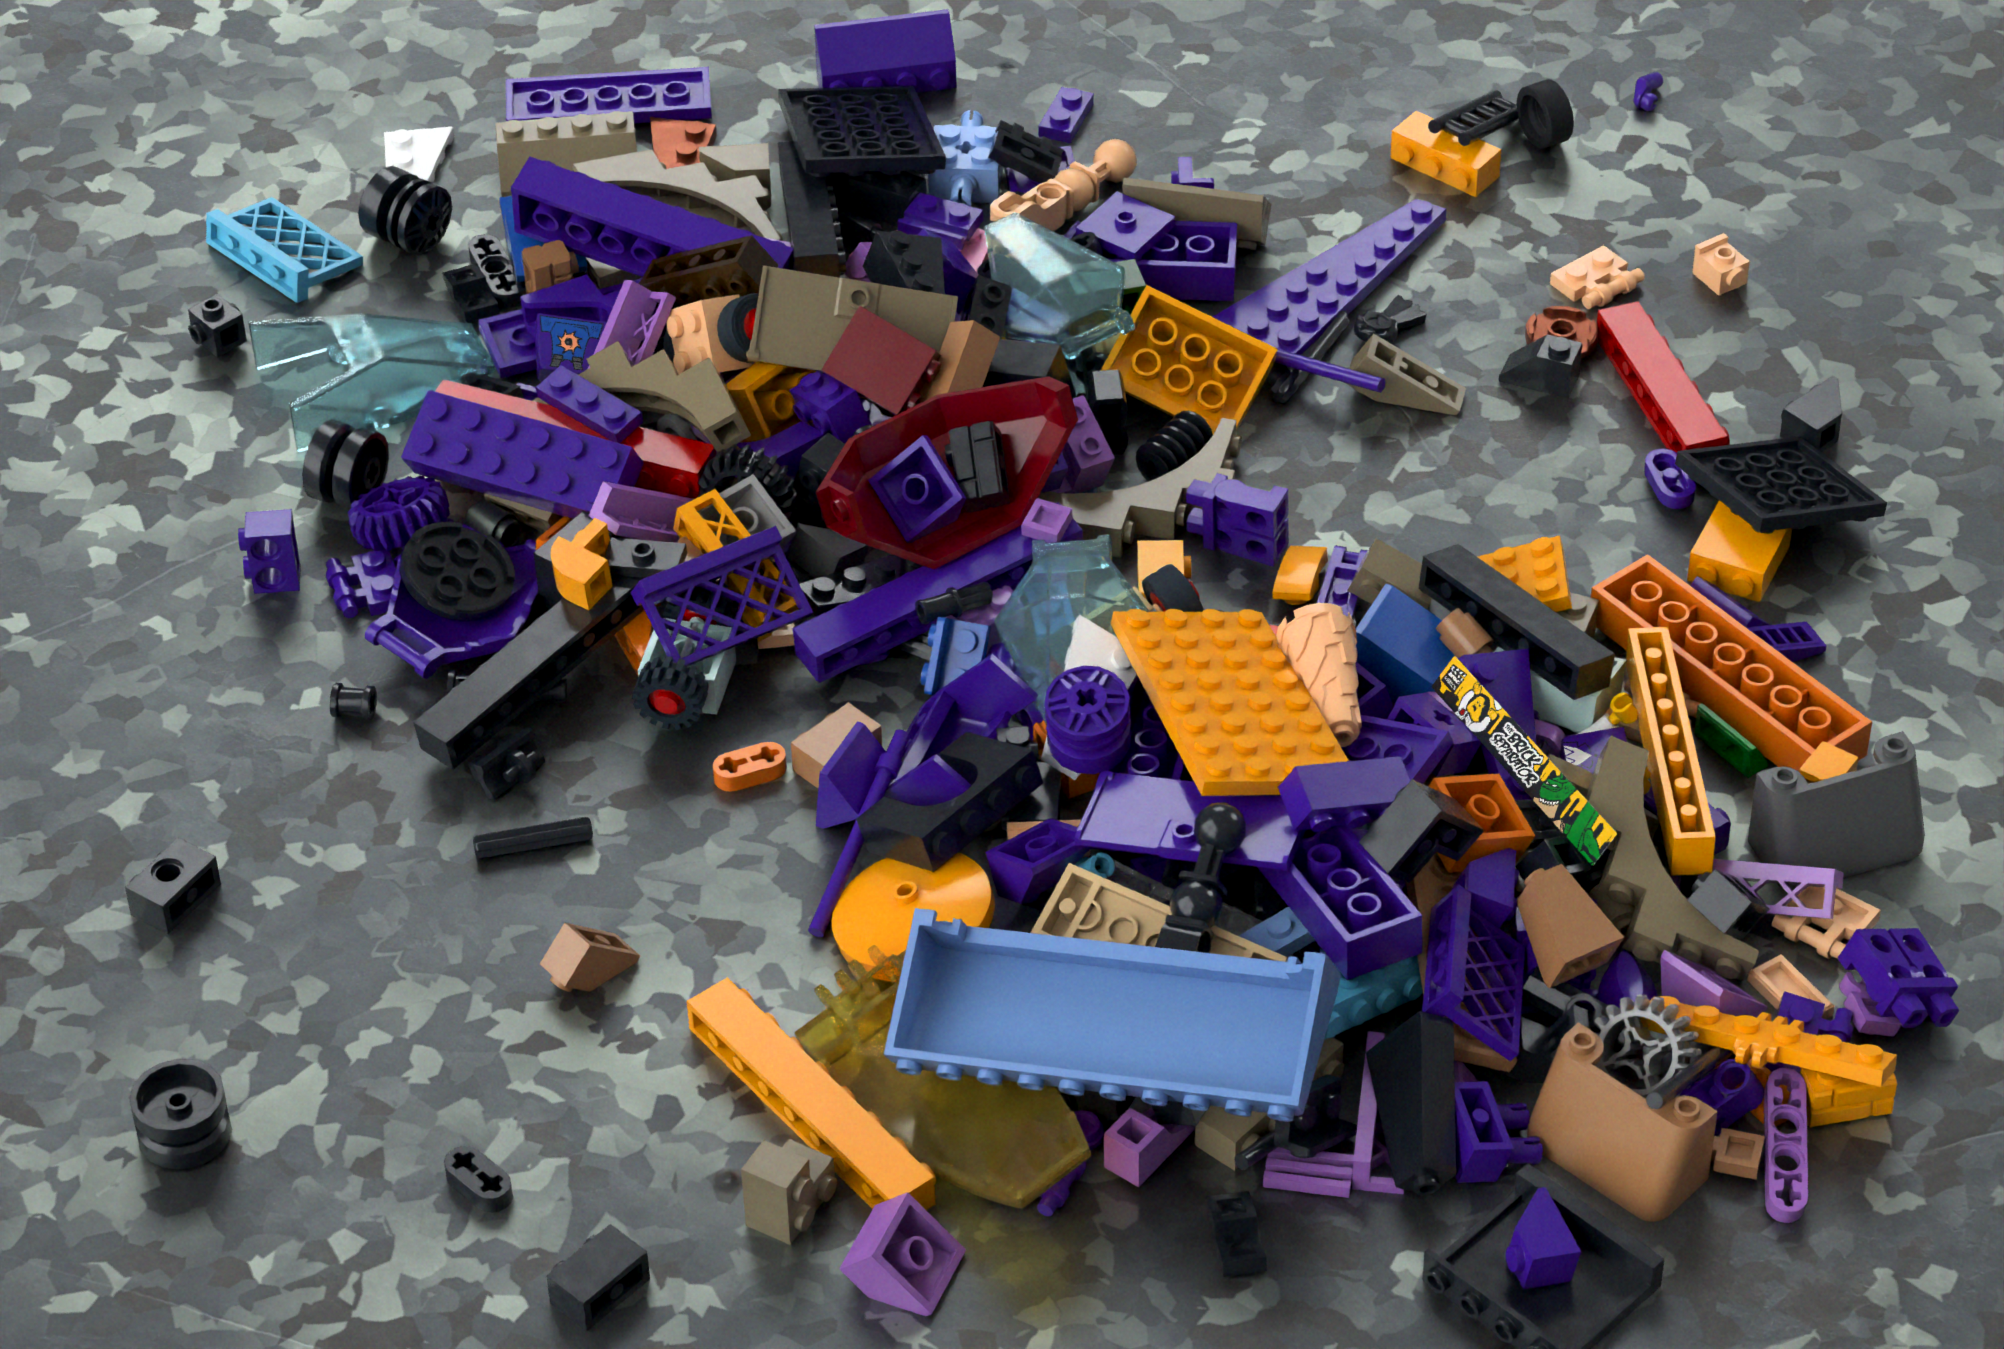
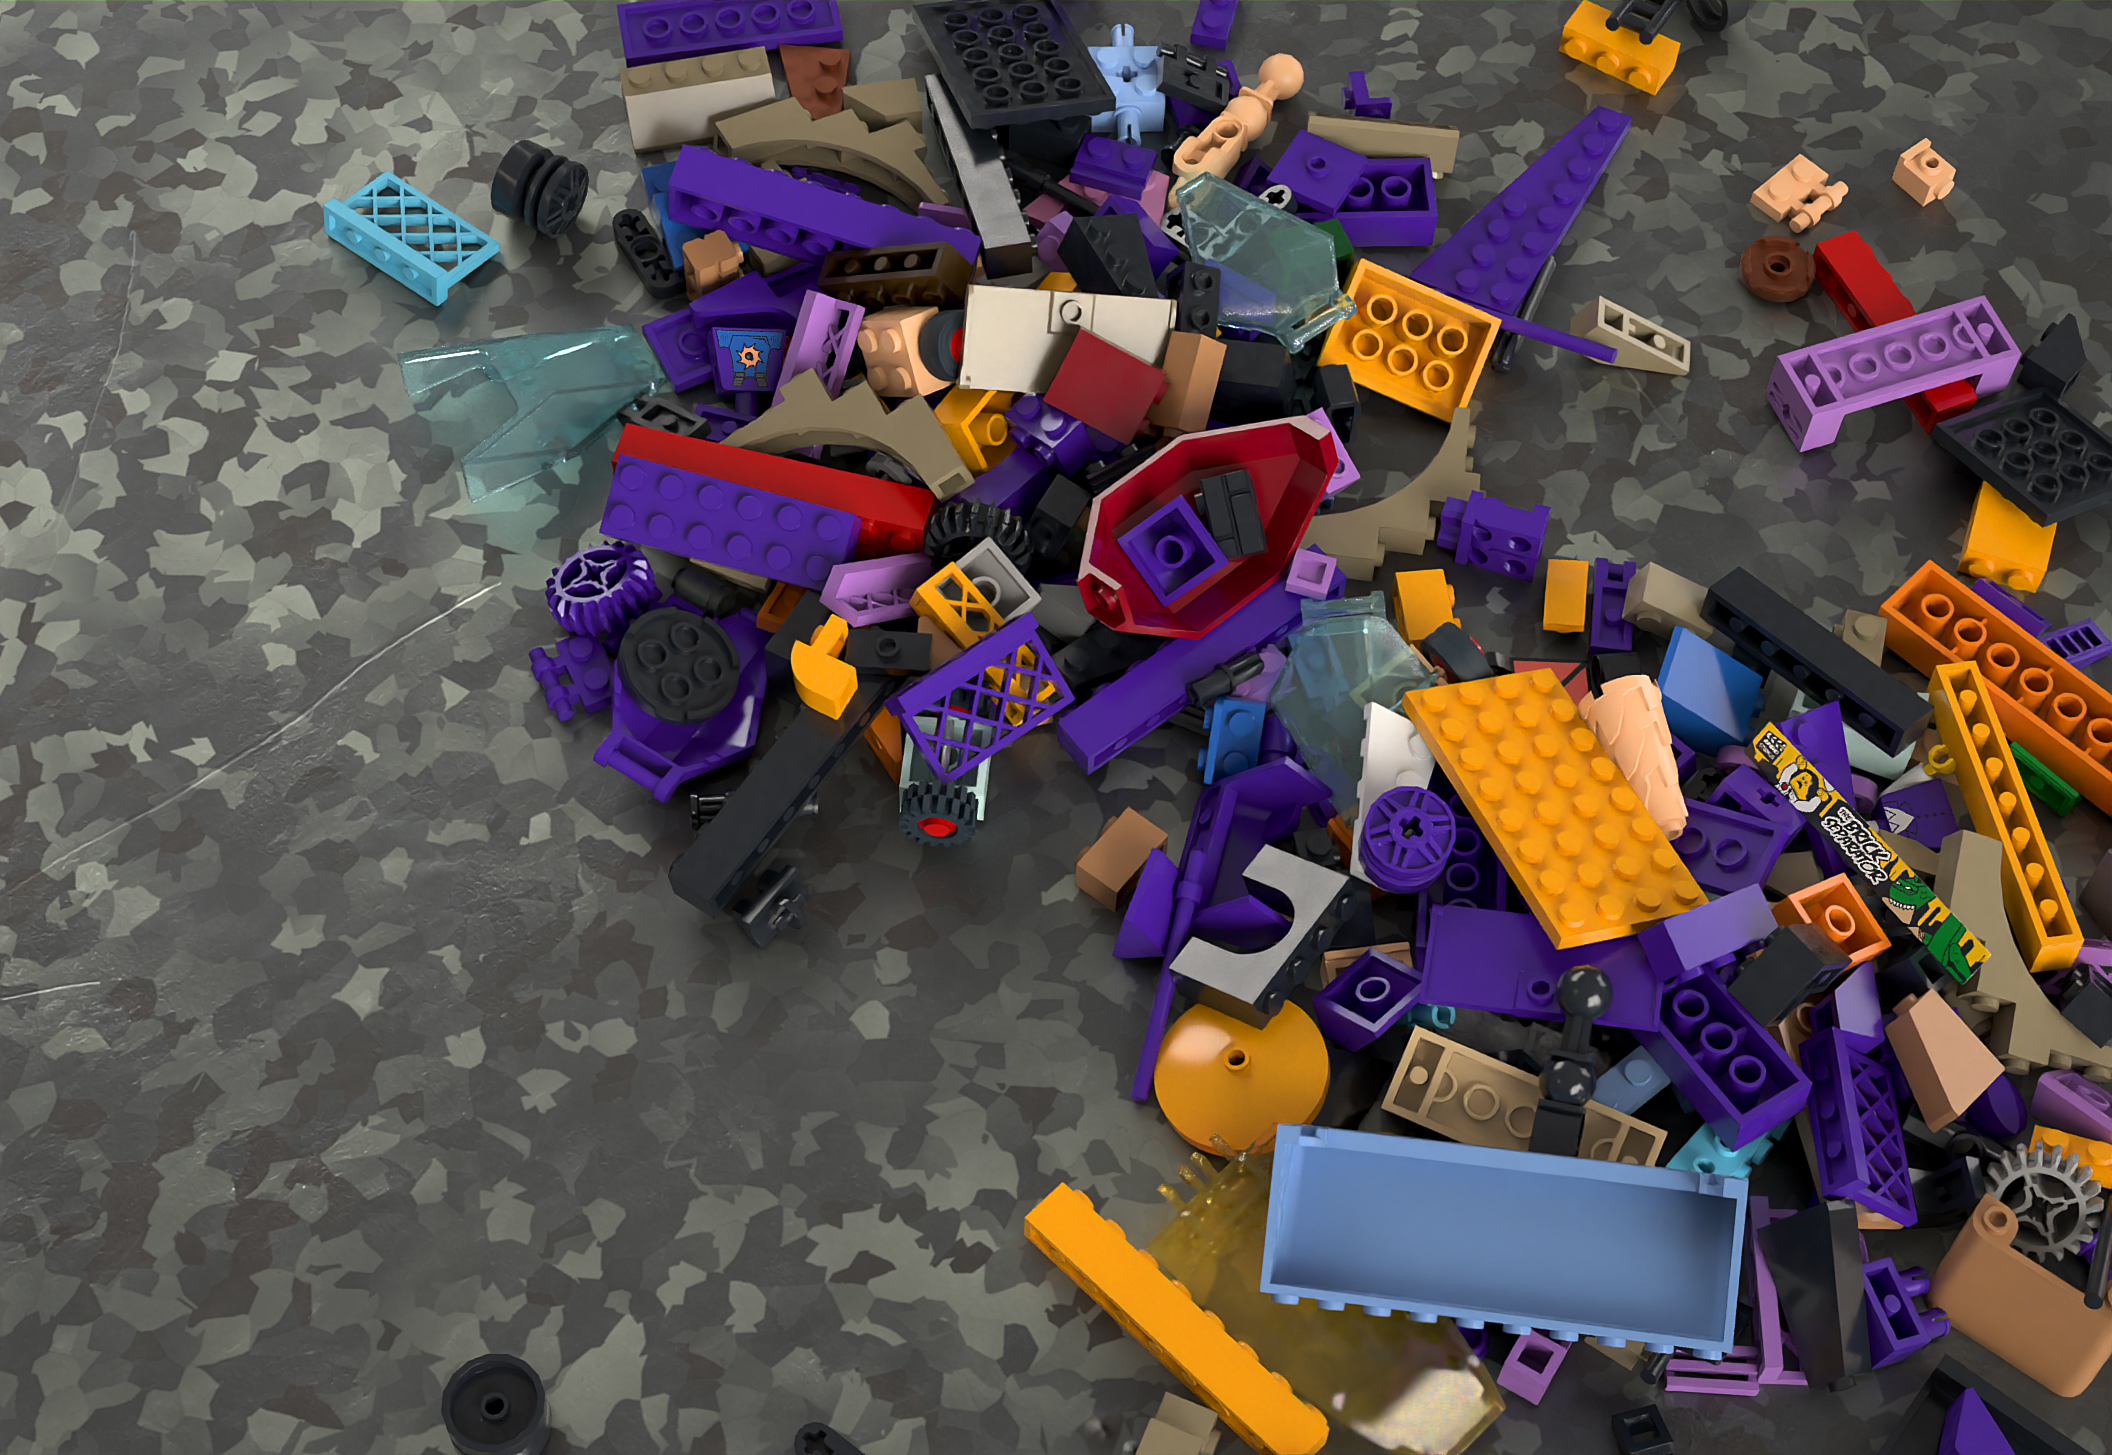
camera: 10 degrees left, 15 degrees up
black brick [125,837,221,934] -> none
black brick [188,294,247,357] -> none
dark purple brick [238,509,301,594] -> none
black wheel [302,419,389,509] -> none
black bush [330,683,377,720] -> none
white wing [384,127,454,183] -> none
black slope [442,264,500,325] -> none
black axle [473,817,593,859] -> none
dark purple plate [535,365,644,443] -> none
medium nougat slope [540,923,640,992] -> none
orange beam [713,742,787,792] -> none
black piece [1135,411,1213,481] -> none
black piece [1354,295,1427,343] -> none
medium nougat brick [1436,608,1494,659] -> none
light orange plate [1478,535,1572,612] -> none
black slope [1499,334,1582,398] -> none
dark purple plate [1644,449,1696,509] -> none
none -> medium lavender plate [1764,295,2022,453]

